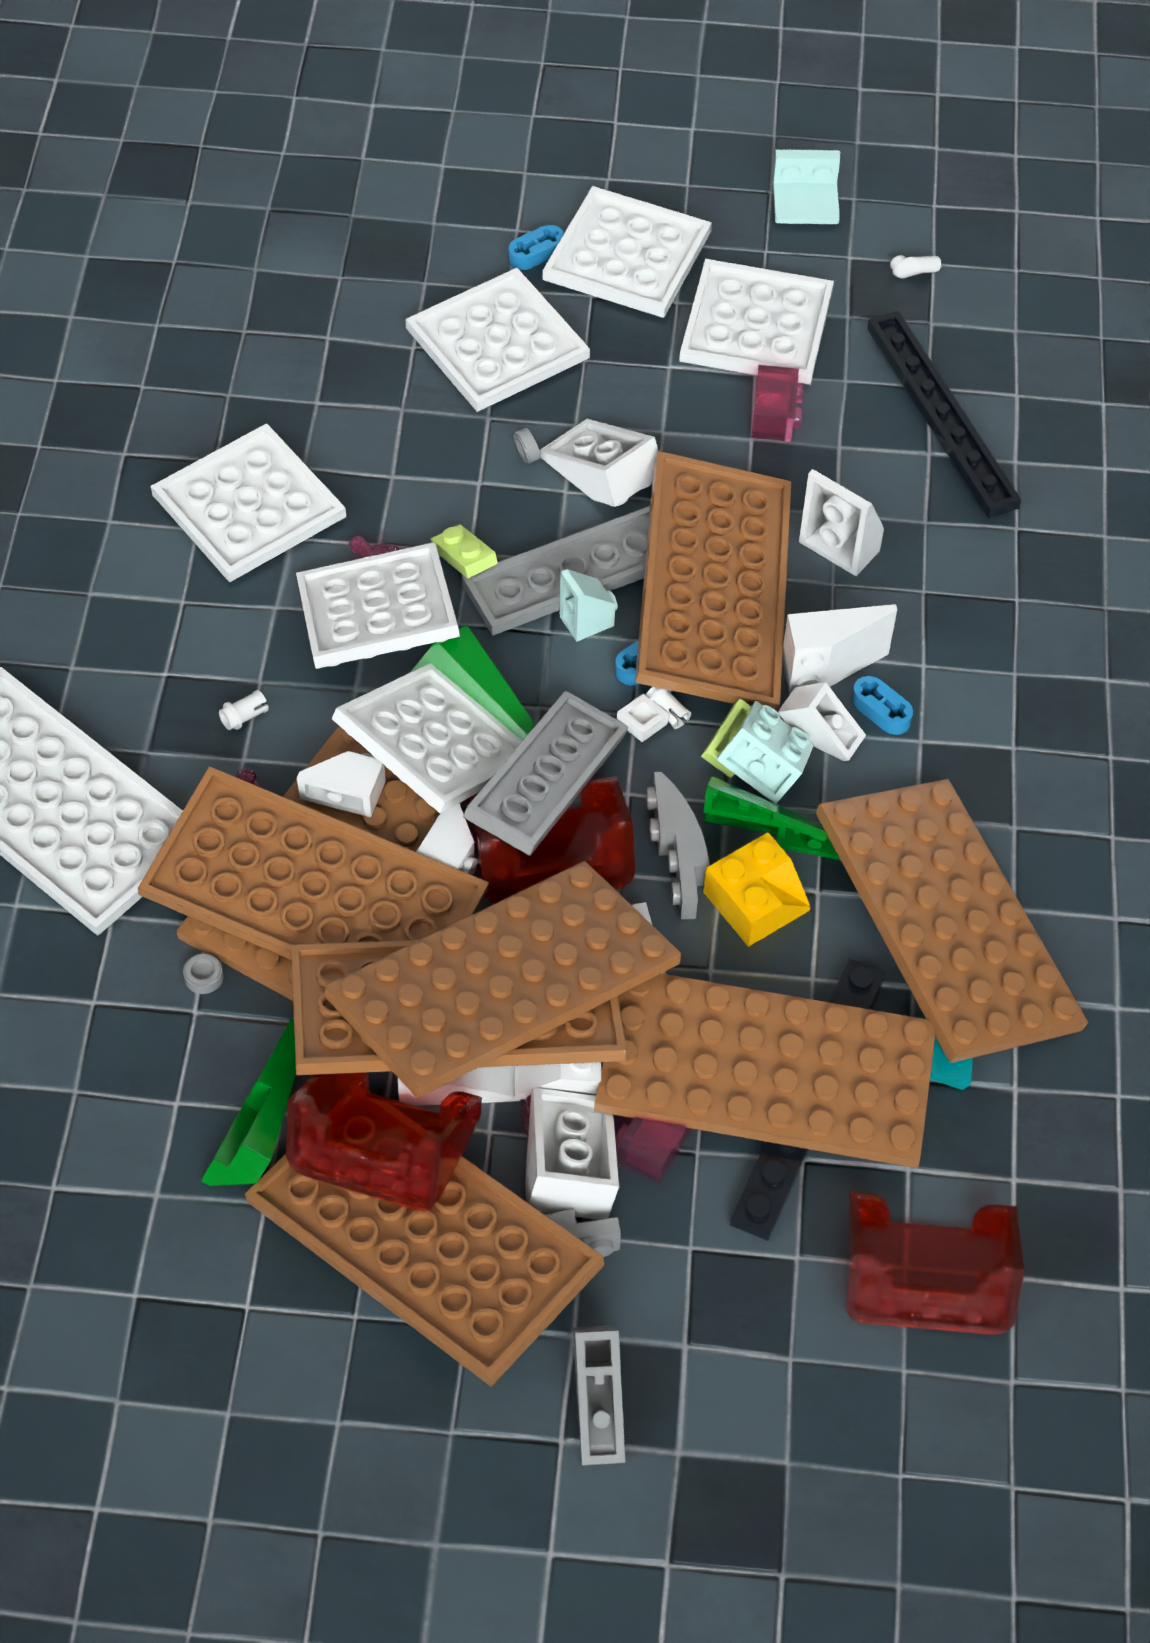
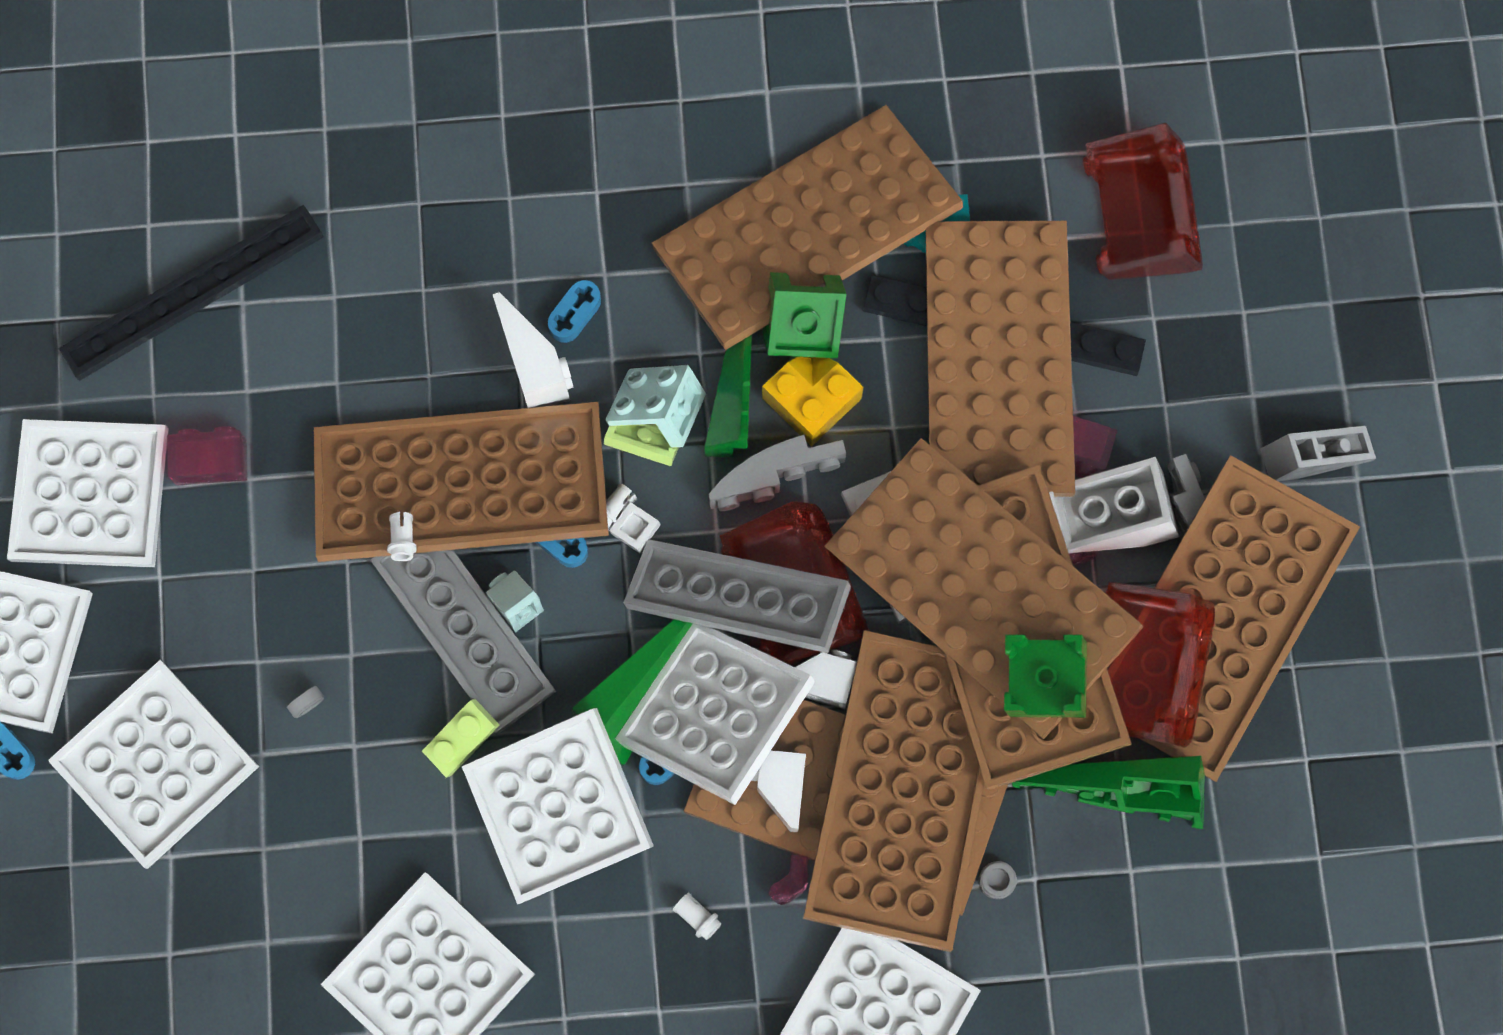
camera: 100 degrees left, 20 degrees up
clear pink arm [349,535,400,559] -> none
white slope [539,419,658,507] -> none
white slope [778,682,866,761] -> none
white slope [799,469,884,576] -> none
none -> white pin [387,512,417,561]
none -> panel [763,272,847,358]
none -> green panel [1004,635,1087,718]

